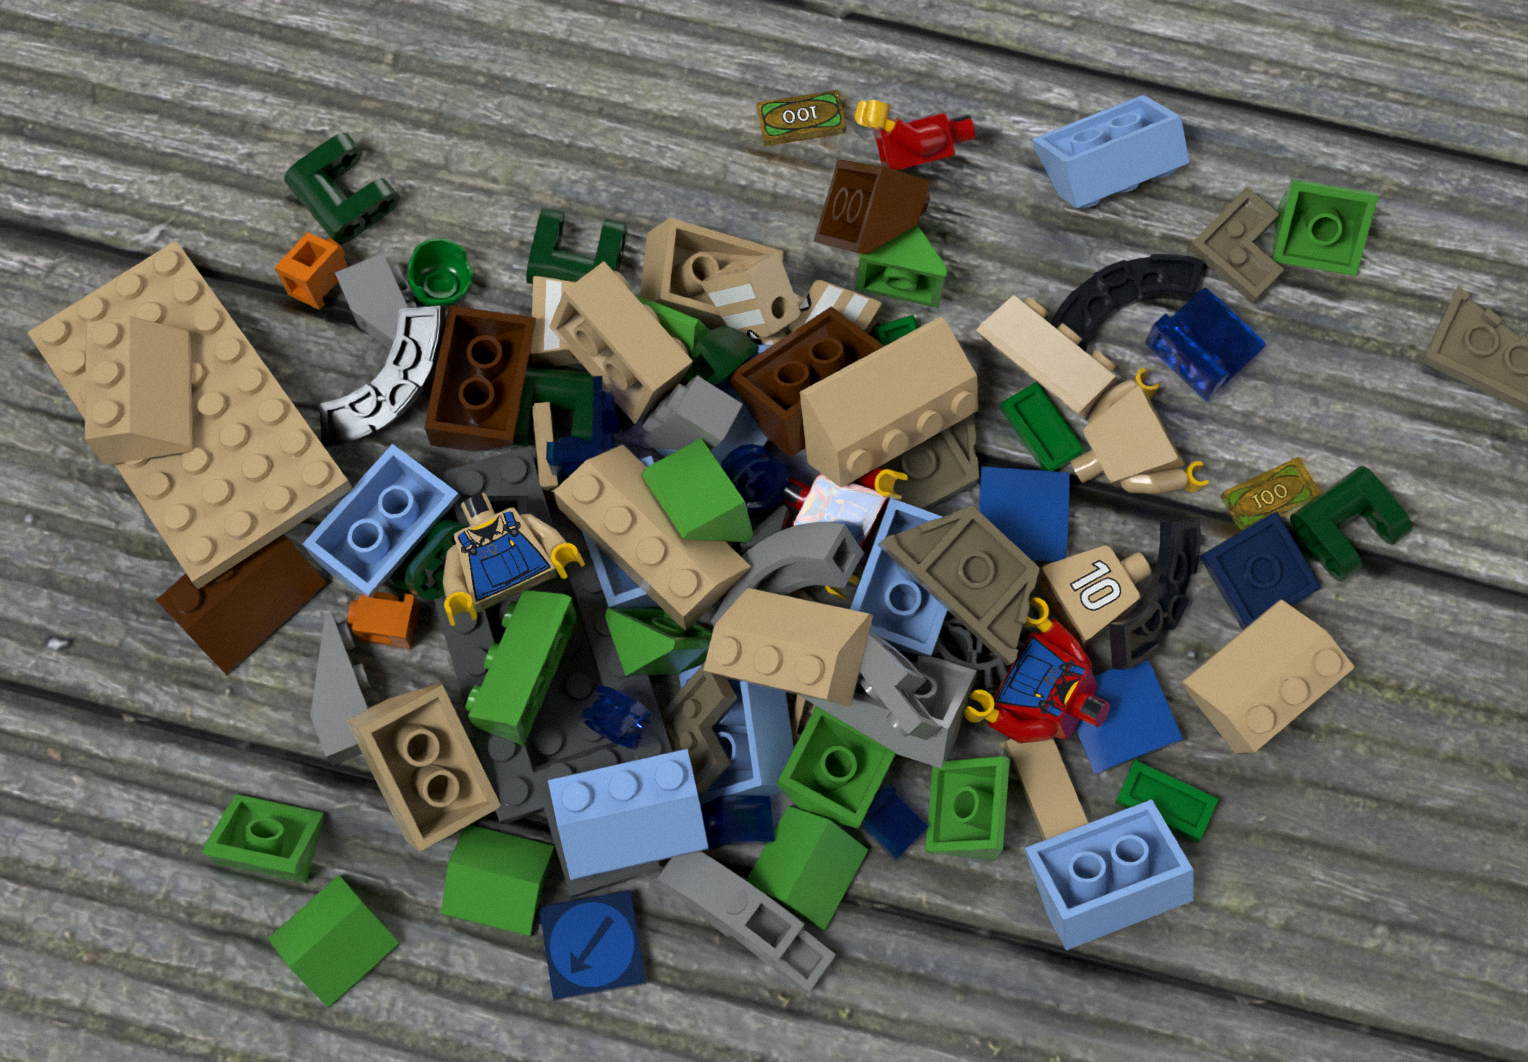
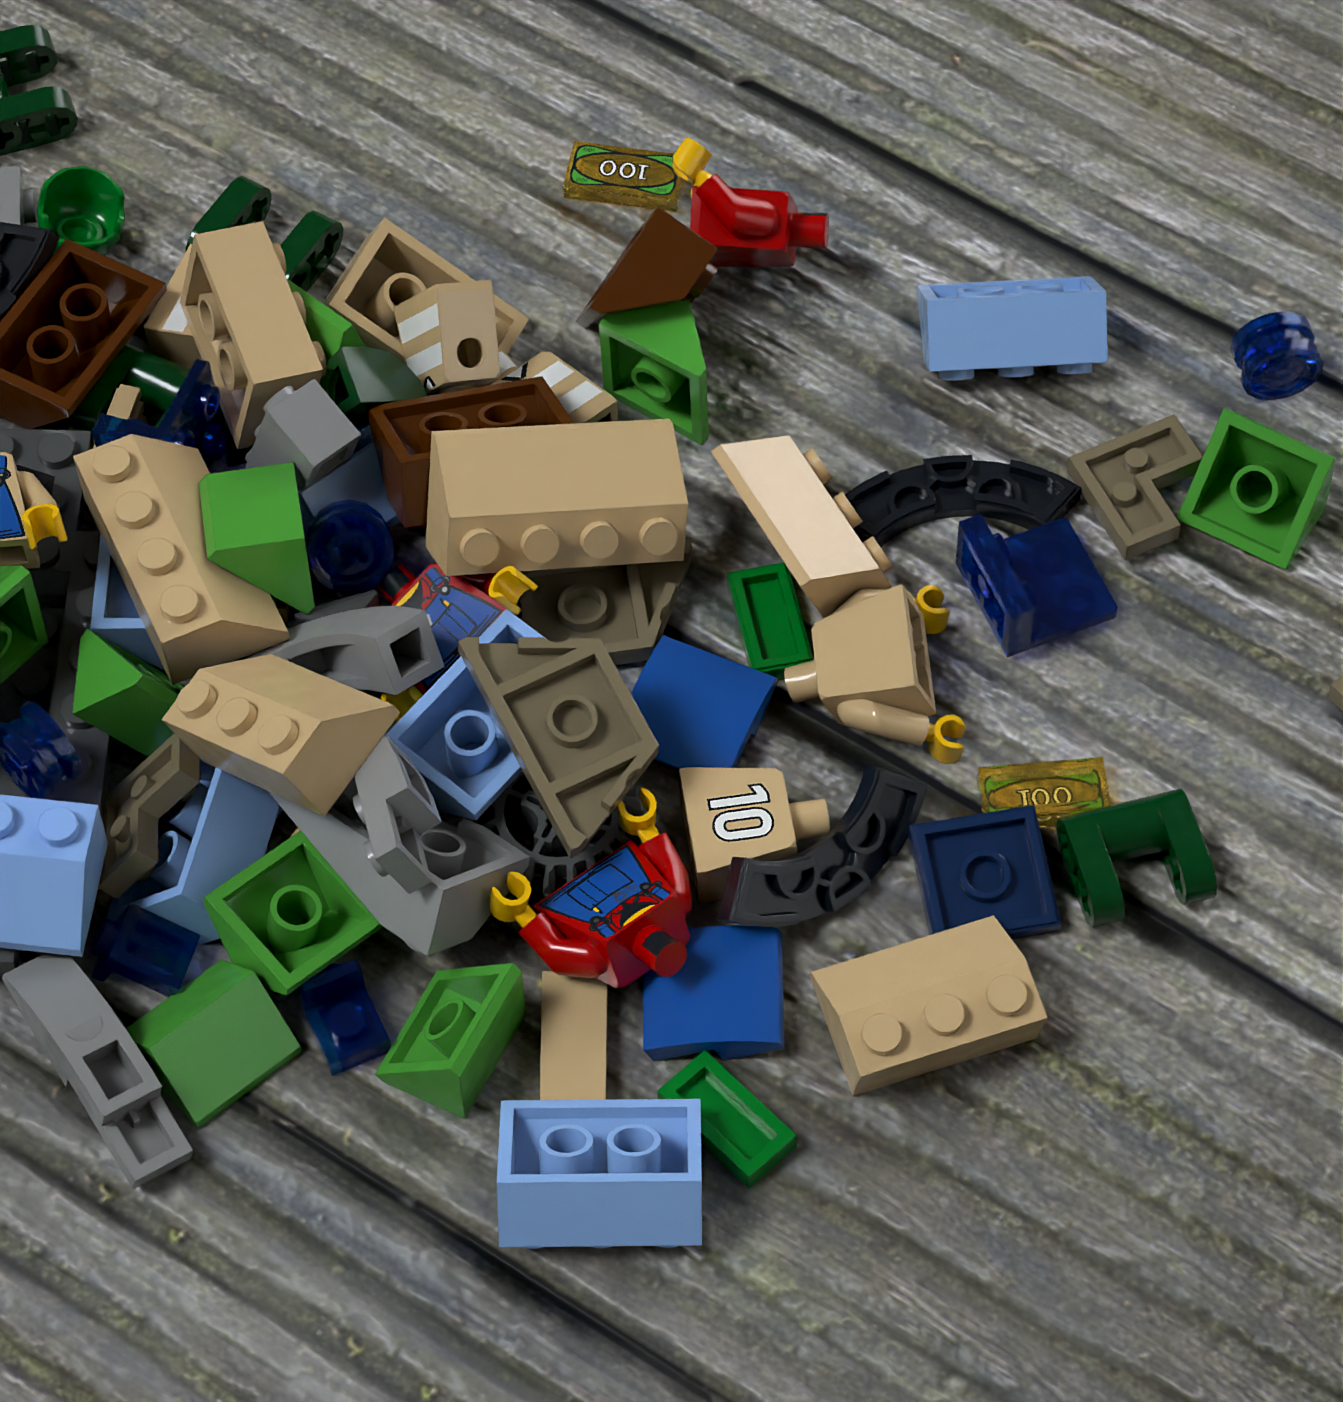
camera: 25 degrees right, 15 degrees down
none -> clear blue wheel [1230,311,1324,400]

